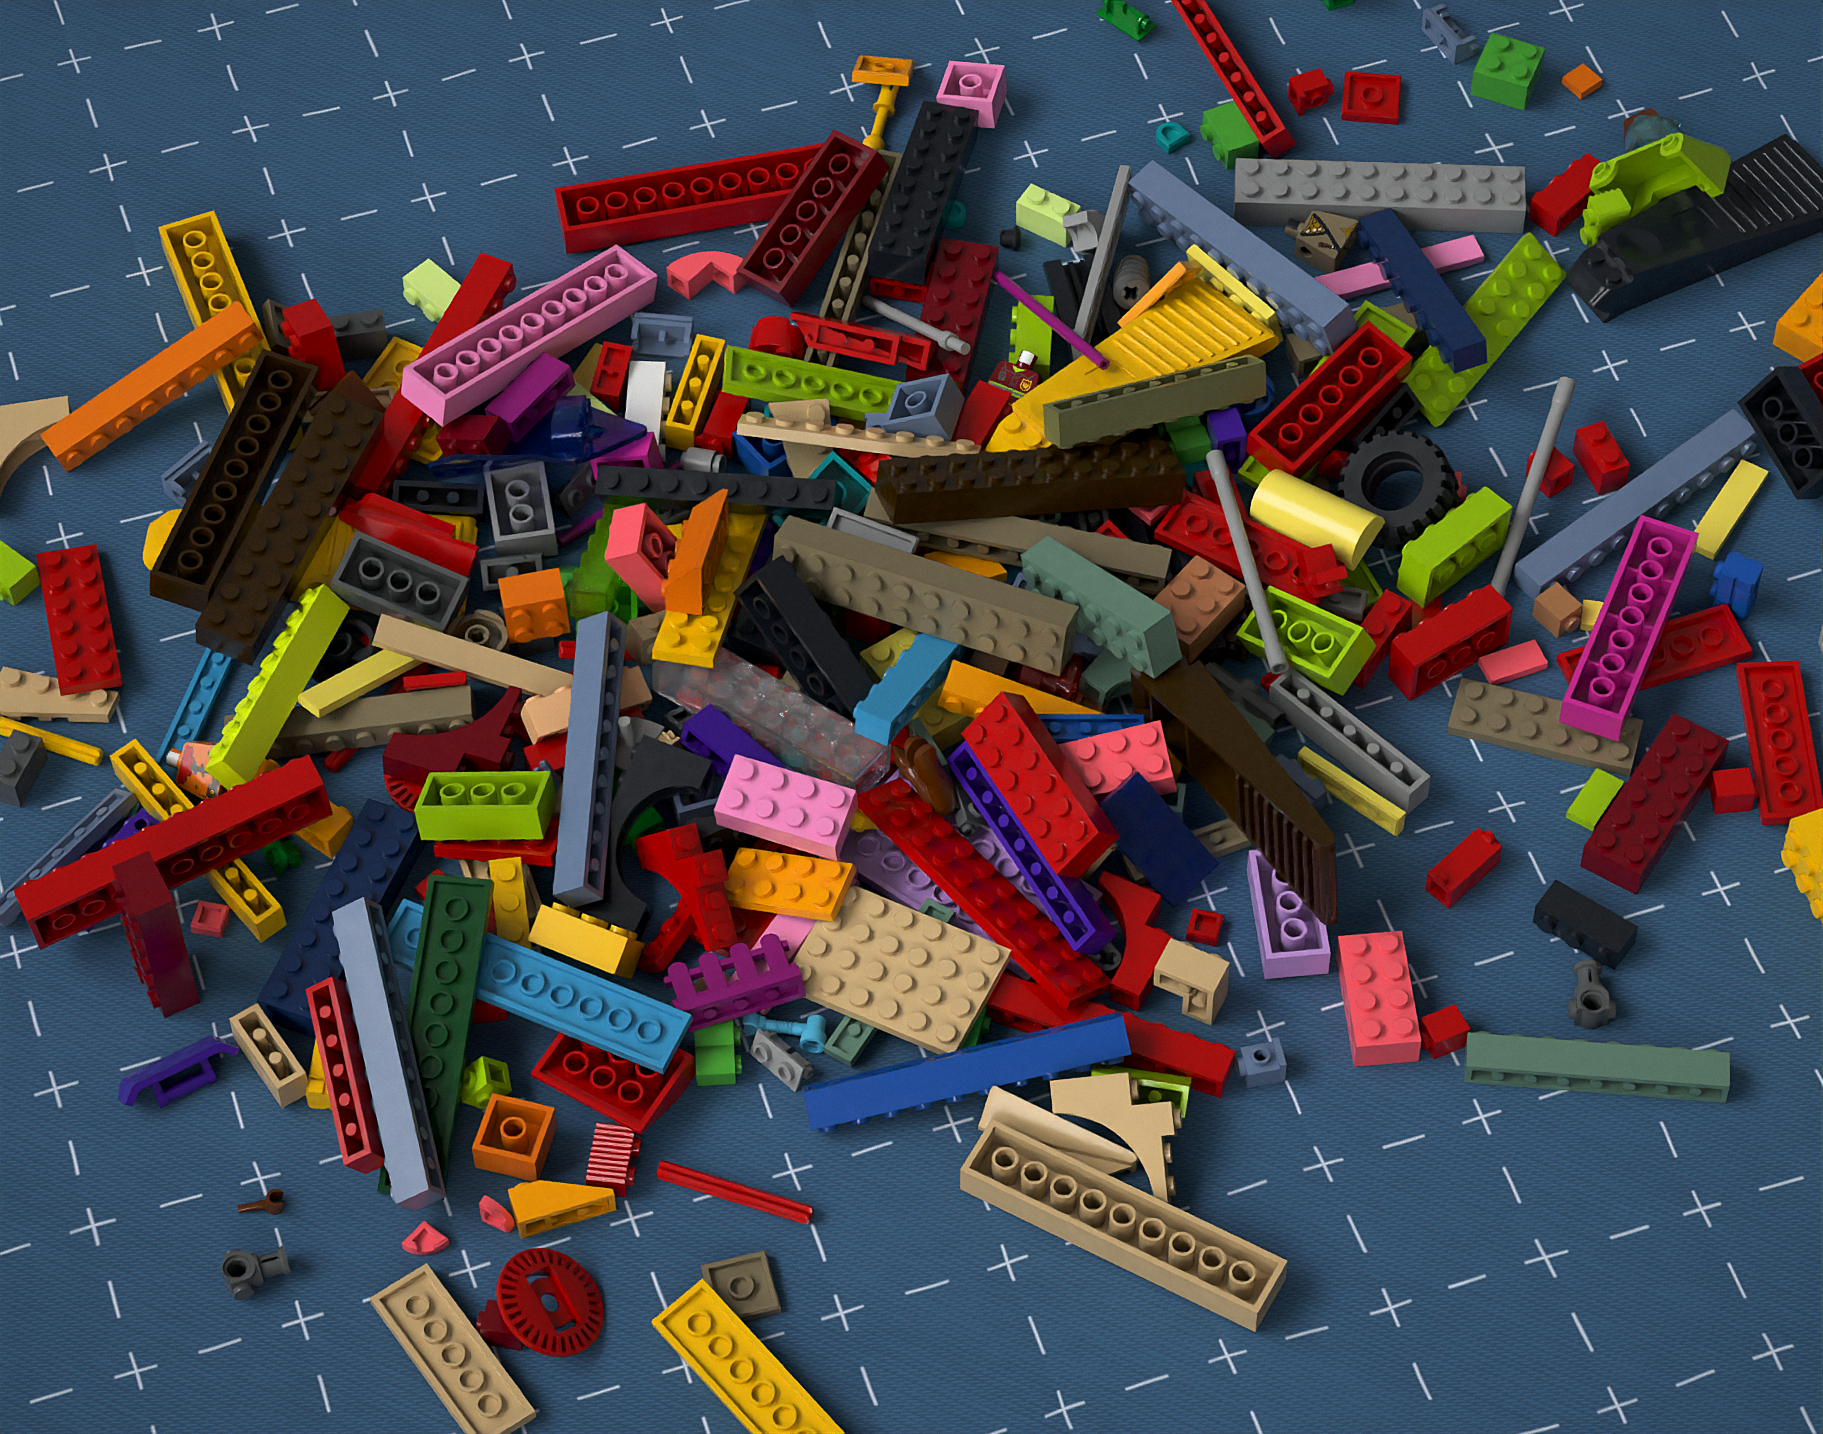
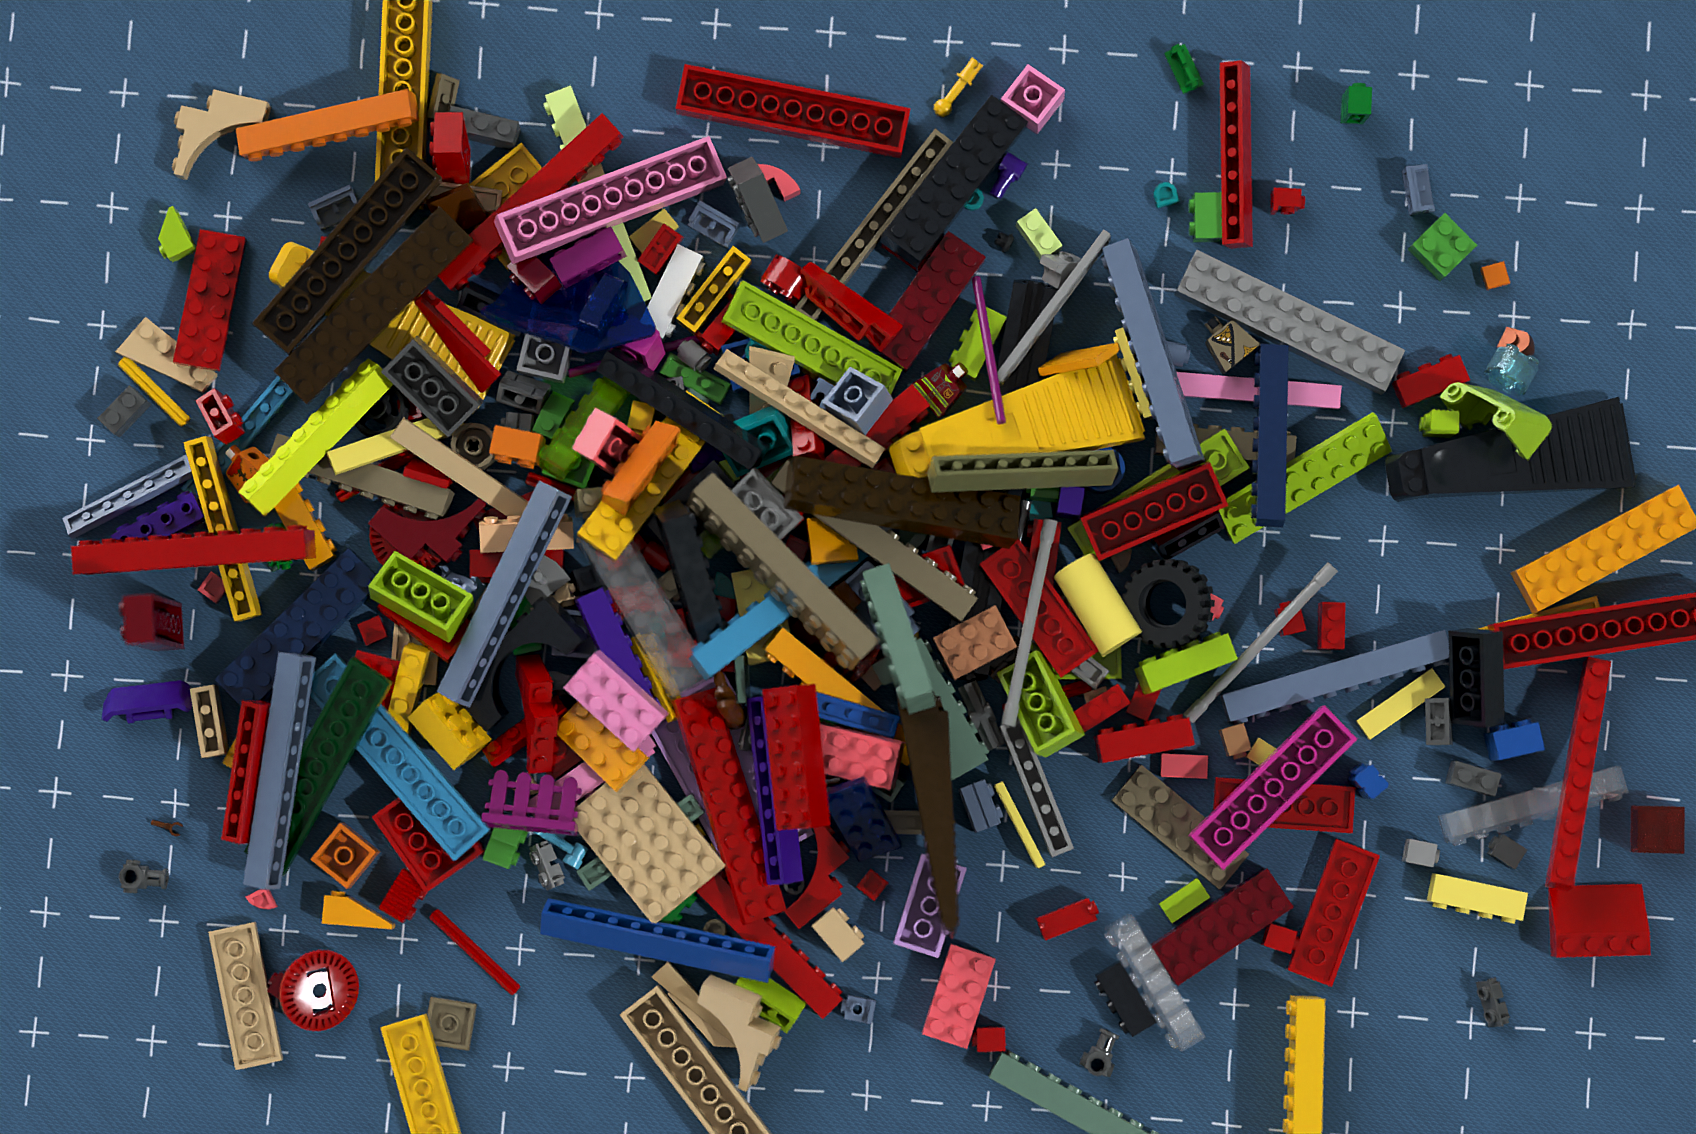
camera: 20 degrees right, 30 degrees up
lime brick [461,1056,512,1110] -> none
coral tile [479,1195,516,1233] -> none
dark red brick [736,130,890,309] -> none
light orange tile [852,55,915,86] -> none
light grey bar [862,295,970,355] -> none
dark grey piece [1113,254,1151,310] -> none
red brick [1296,543,1348,599] -> none
red tile [1316,450,1350,479] -> none
red tile [1341,71,1402,125] -> none
none -> red brick [195,388,245,445]
none -> dark grey brick [727,157,788,243]
none -> dark purple pin [989,152,1028,200]
none -> clear brick [1104,913,1206,1052]
none -> dark grey hinge [1425,698,1453,745]

